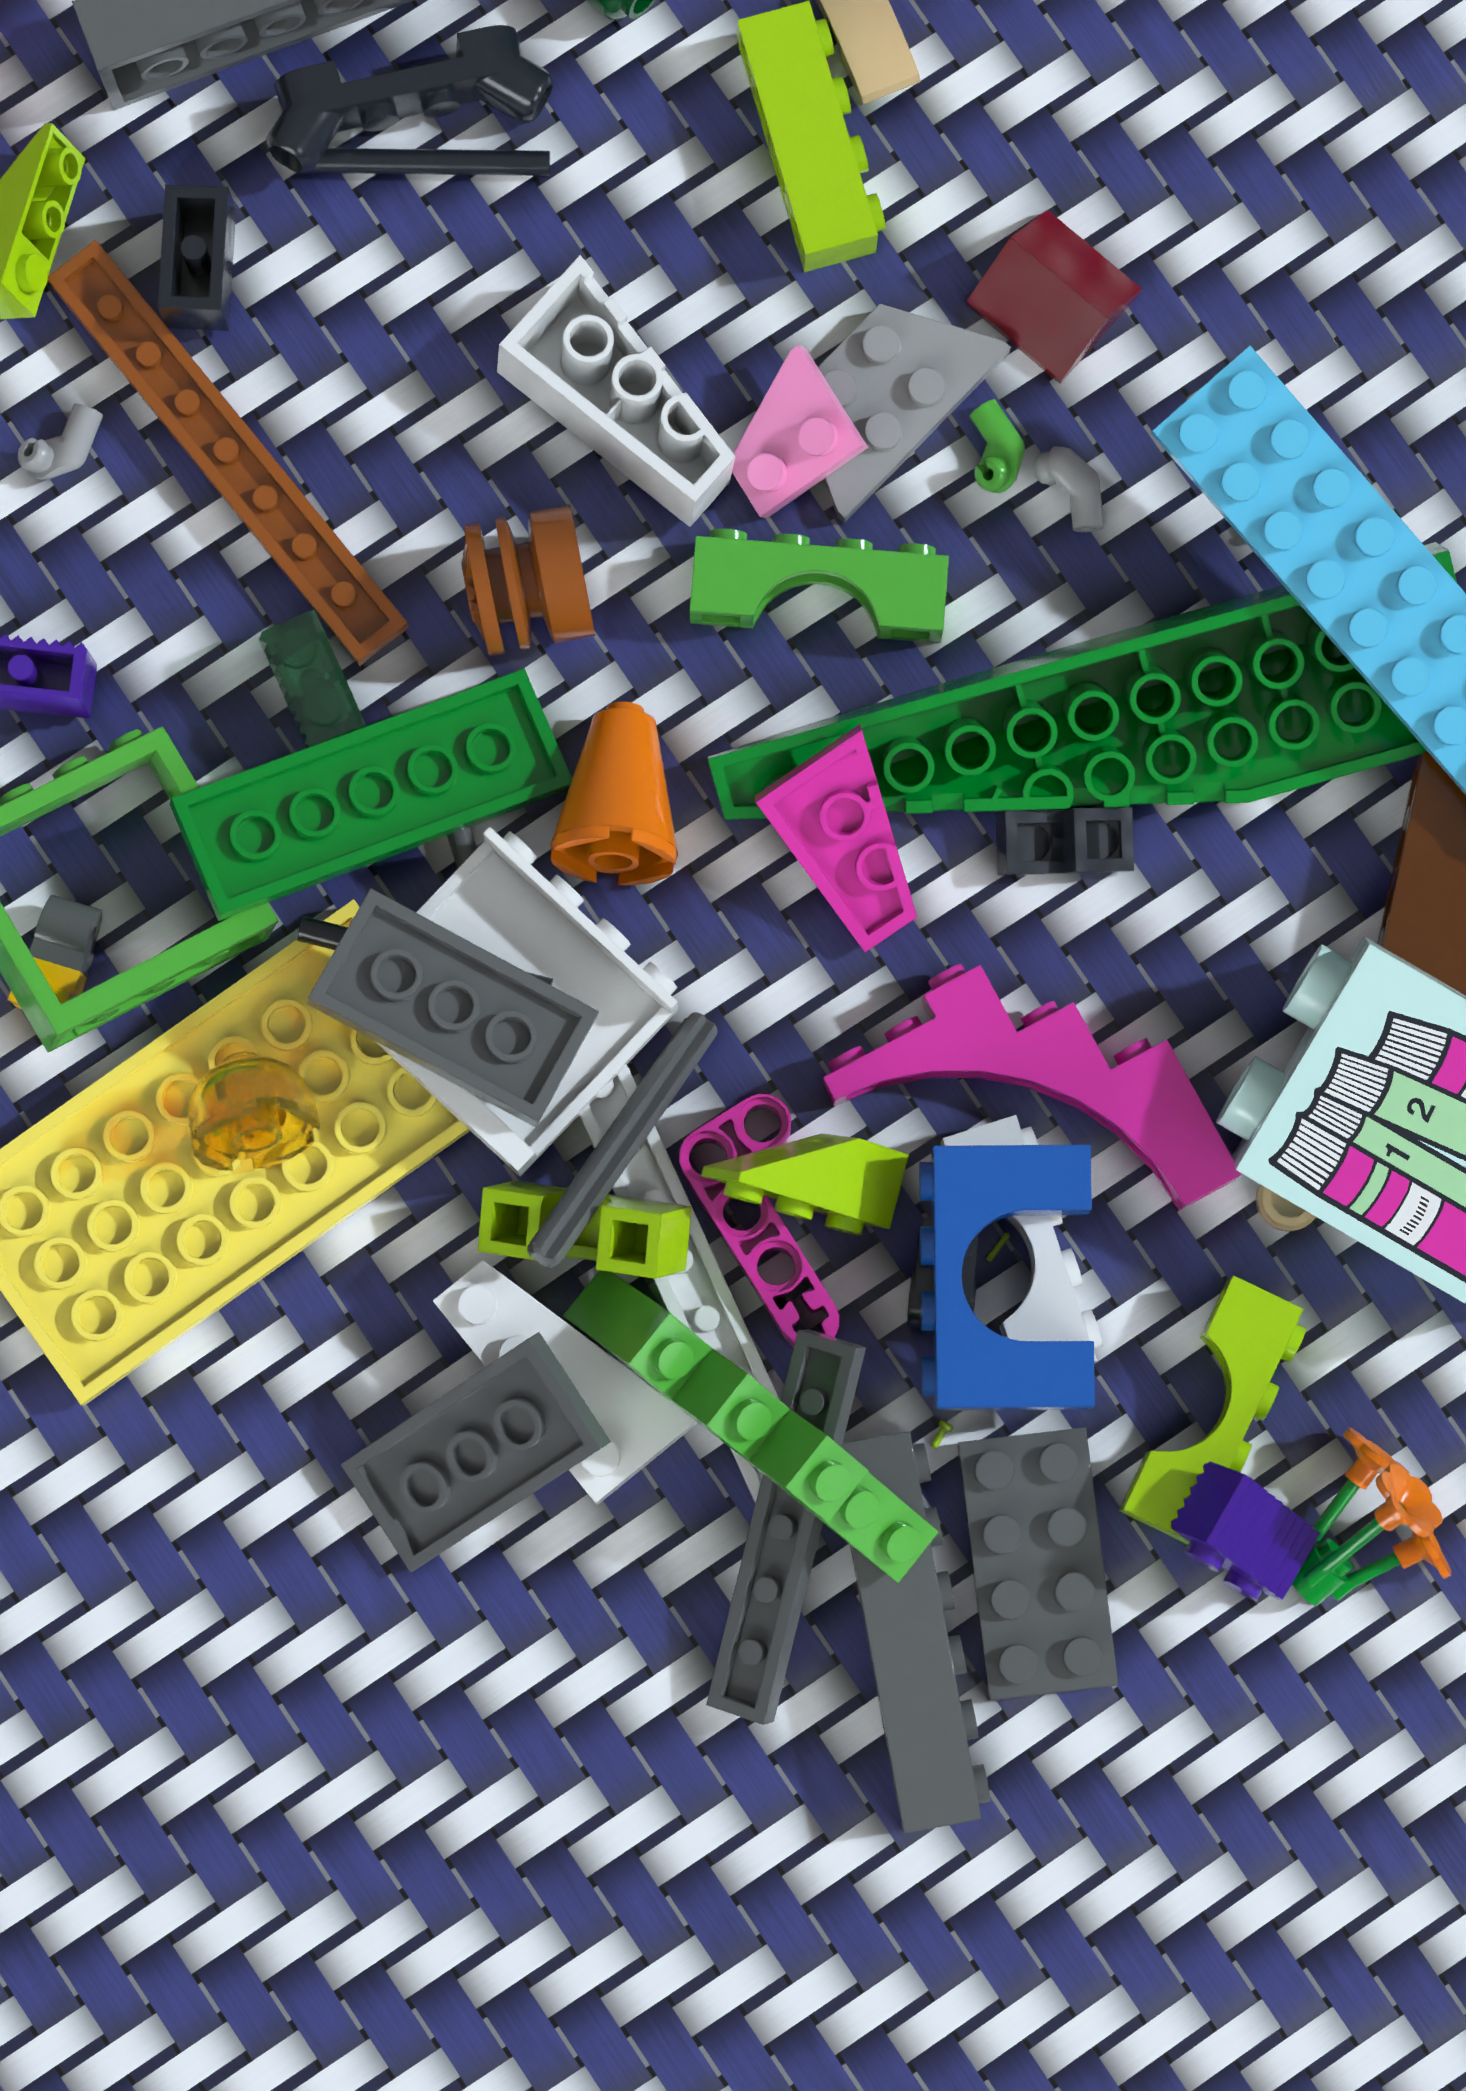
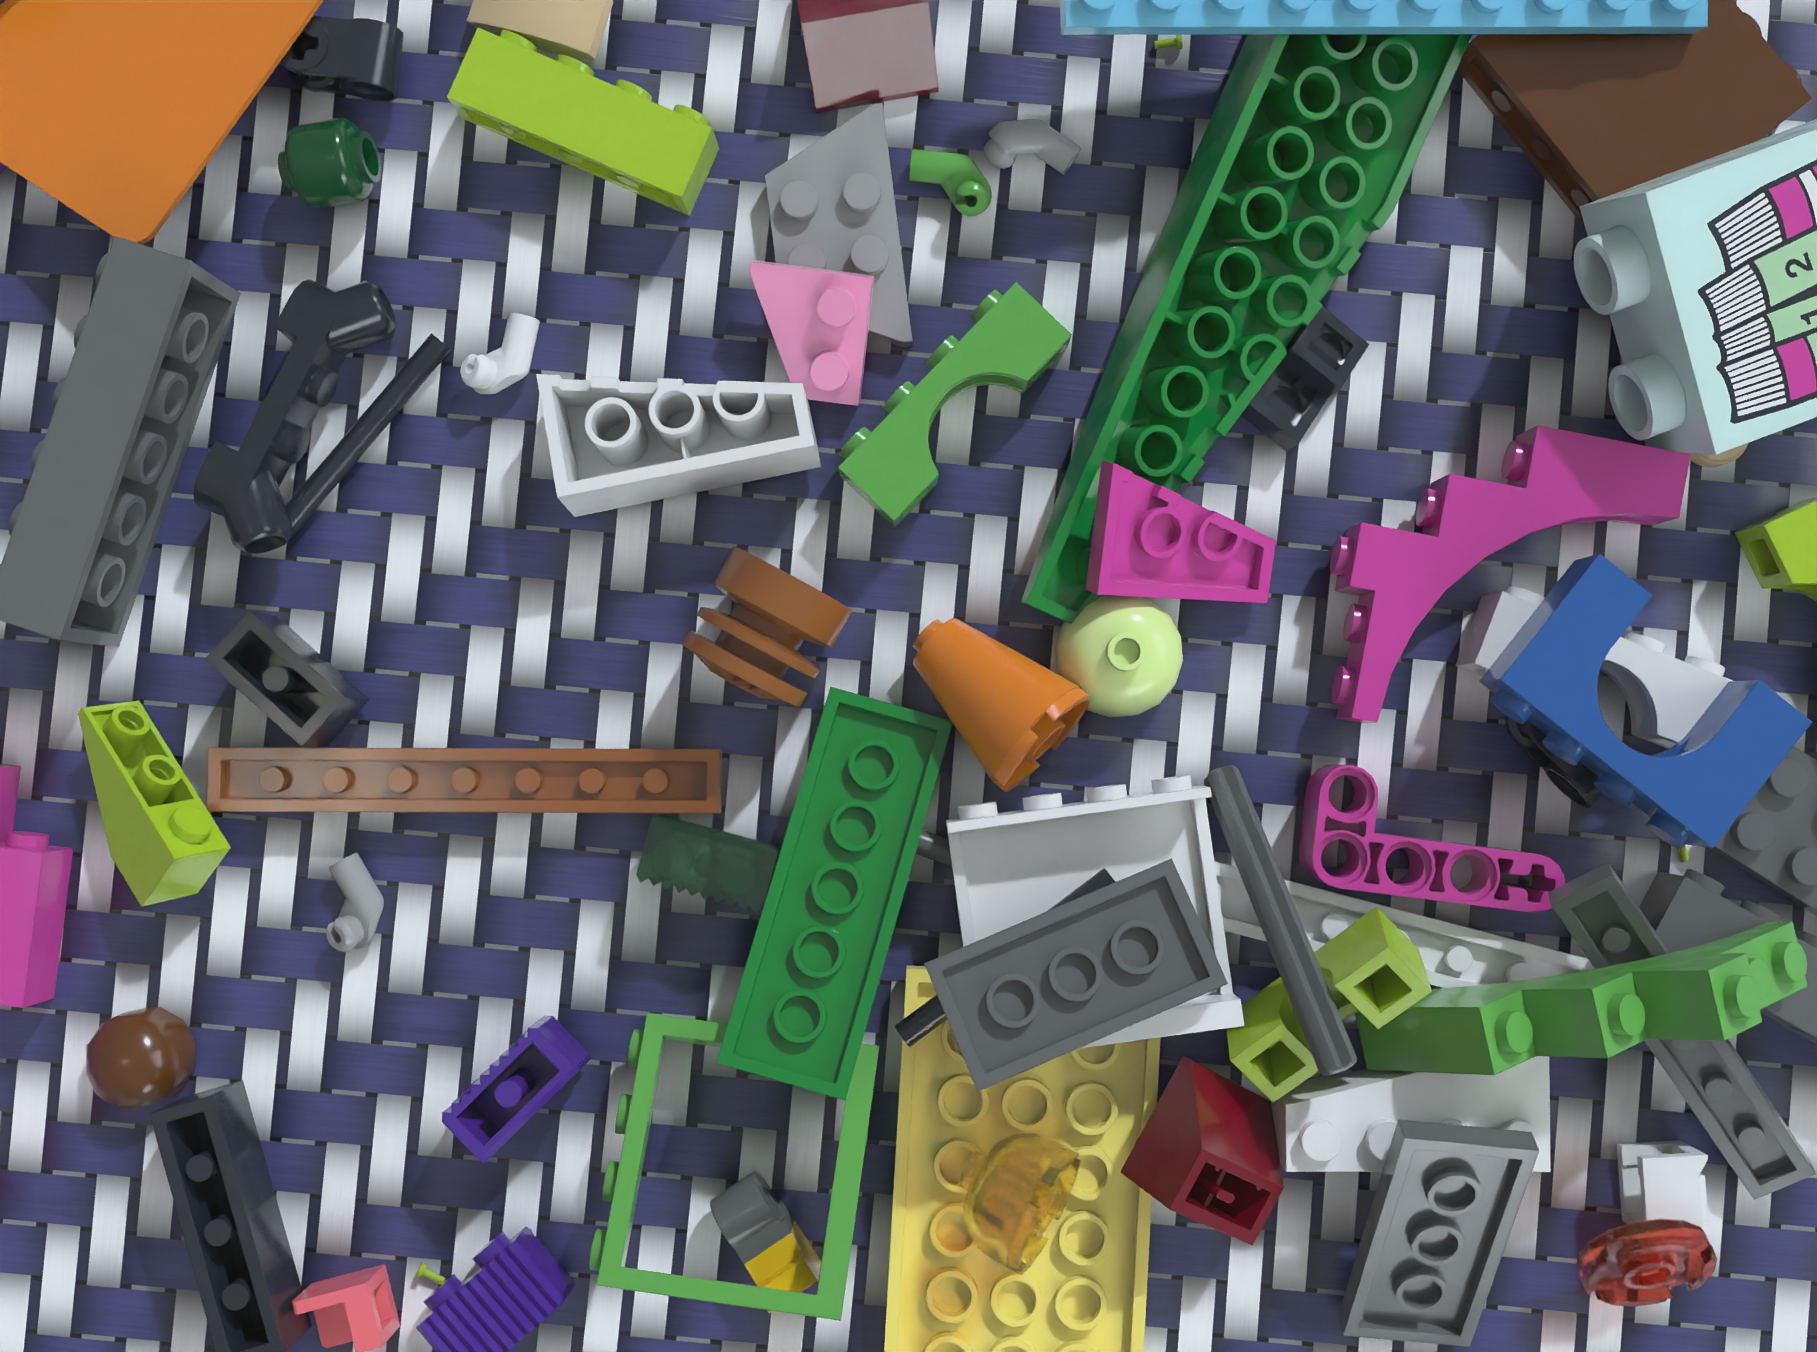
camera: 45 degrees left, 5 degrees up
lime slope [701,1133,909,1236] -> none
none -> white arm [460,313,540,394]
none -> yellowish green cylinder [1055,595,1183,717]
none -> dark red slope [1120,1056,1284,1246]
none -> clear red tile [1576,1219,1717,1307]
none -> white window [1617,1140,1708,1246]

